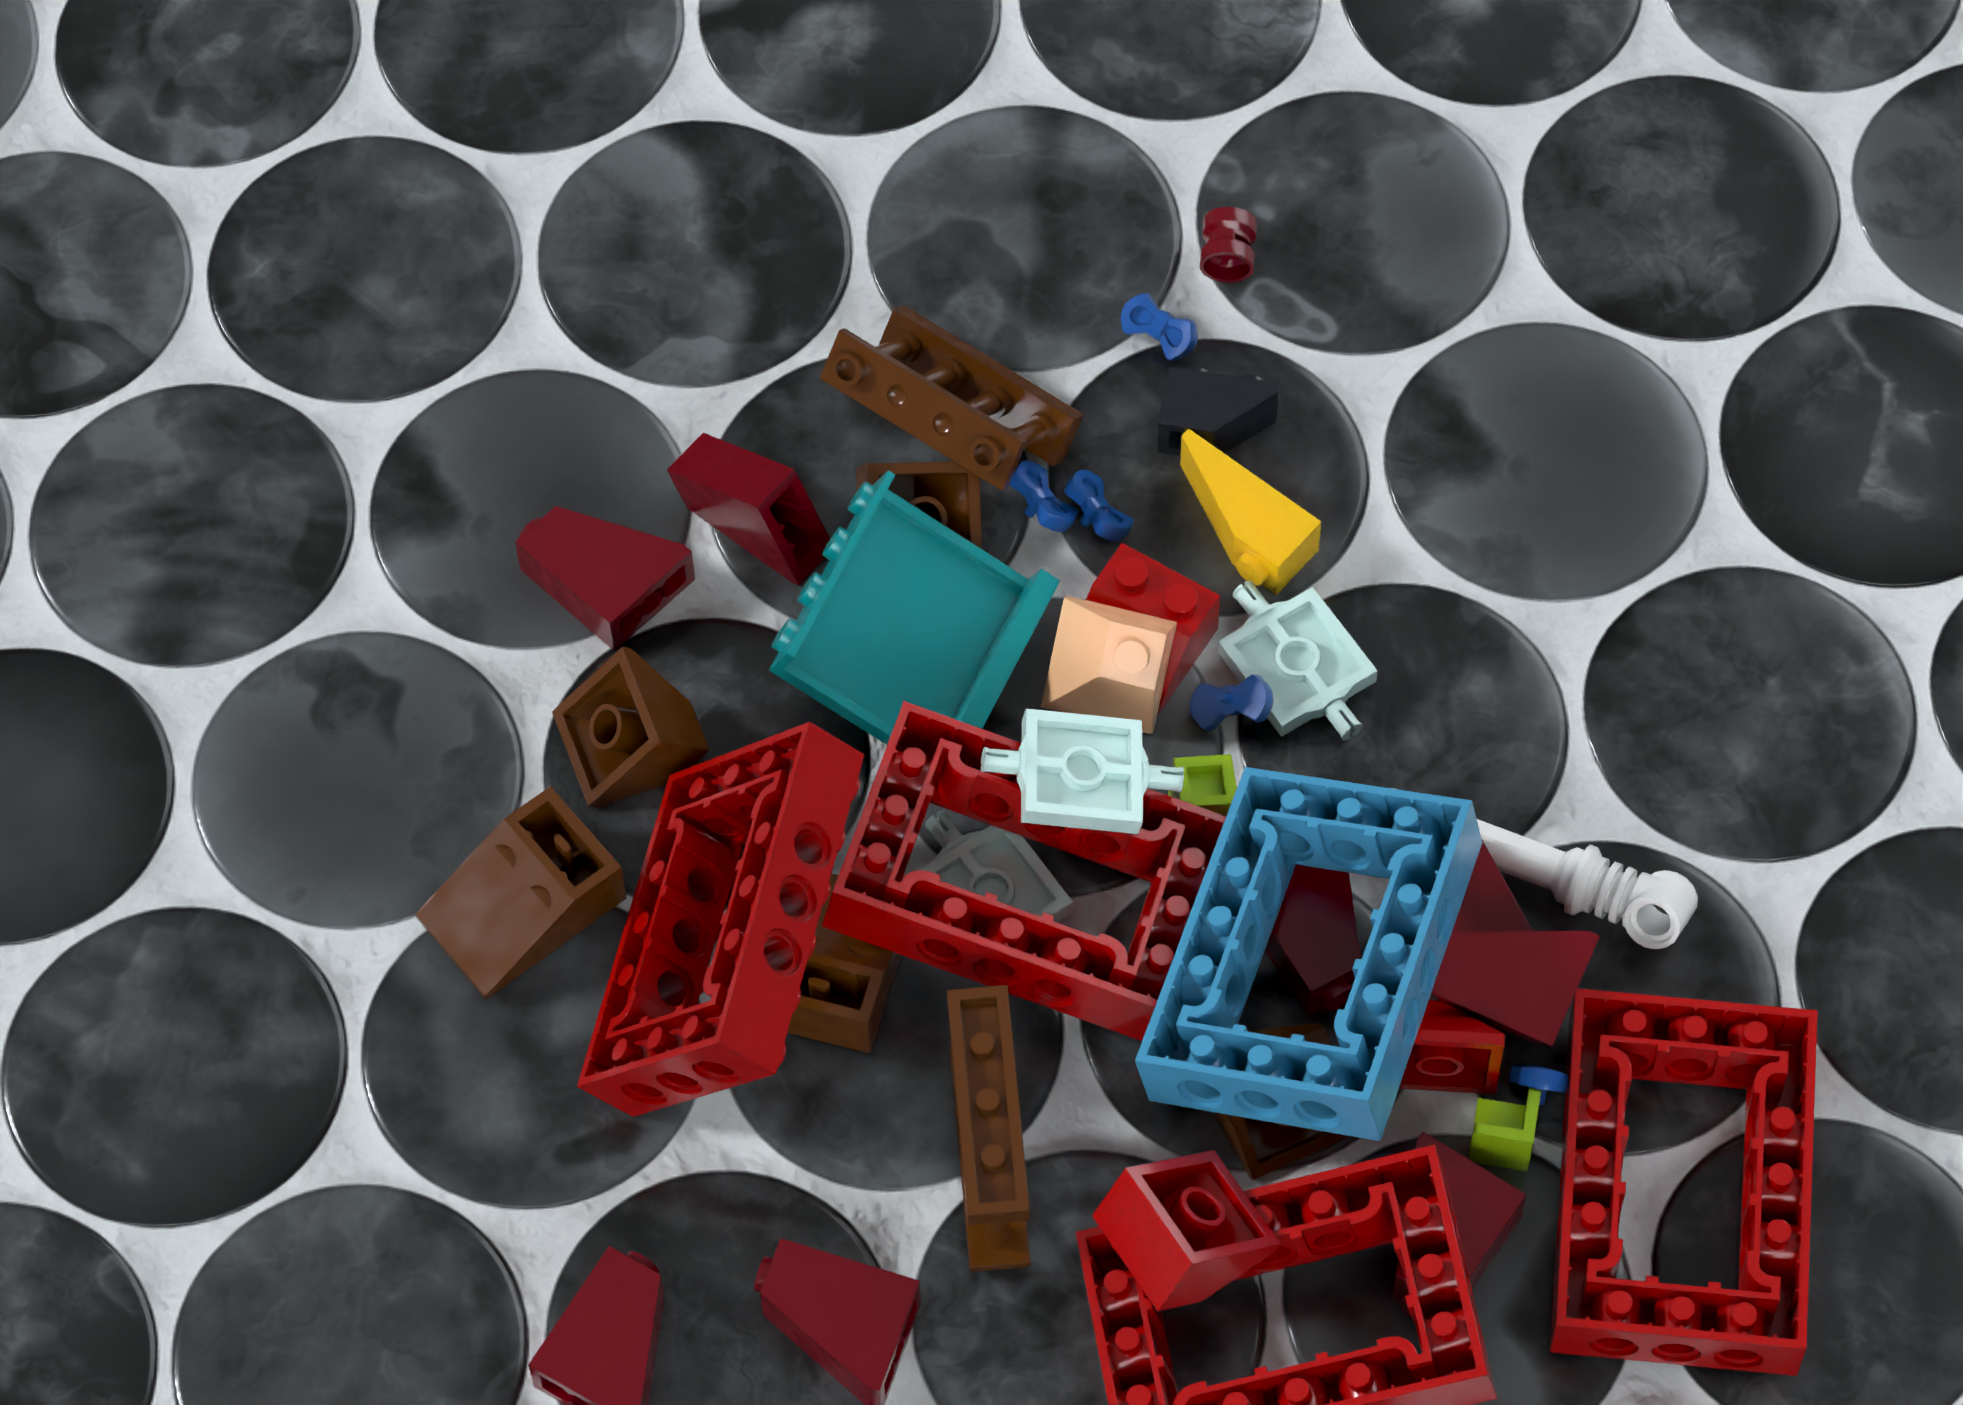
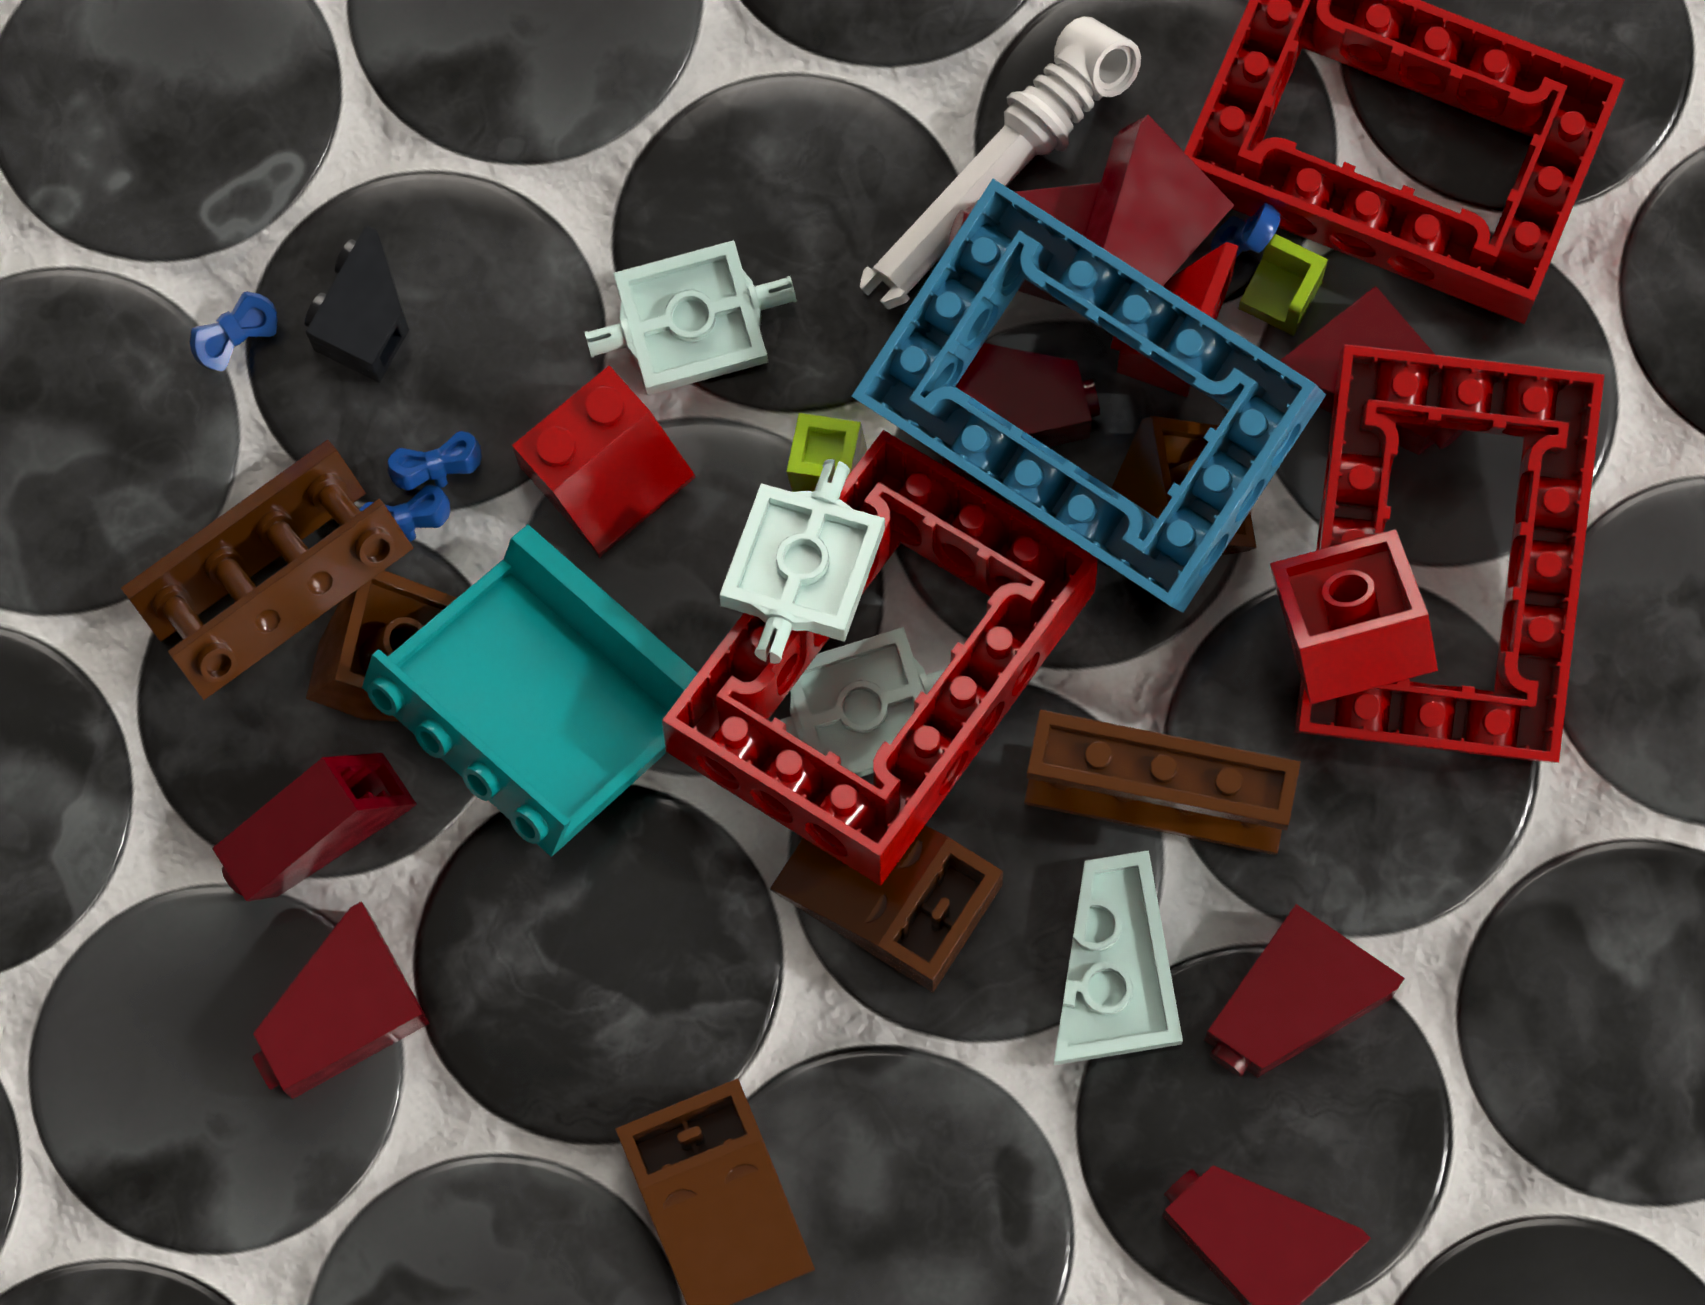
camera: 70 degrees left, 15 degrees up
reddish brown slope [552,647,710,808] -> none
red brick [577,722,864,1117] -> none
light nougat slope [1041,596,1177,734] -> none
yellow slope [1180,429,1321,595] -> none
blue piece [1190,674,1274,731] -> none
dark red wheel [1200,207,1257,283] -> none
none -> light aqua wing [1053,850,1183,1065]

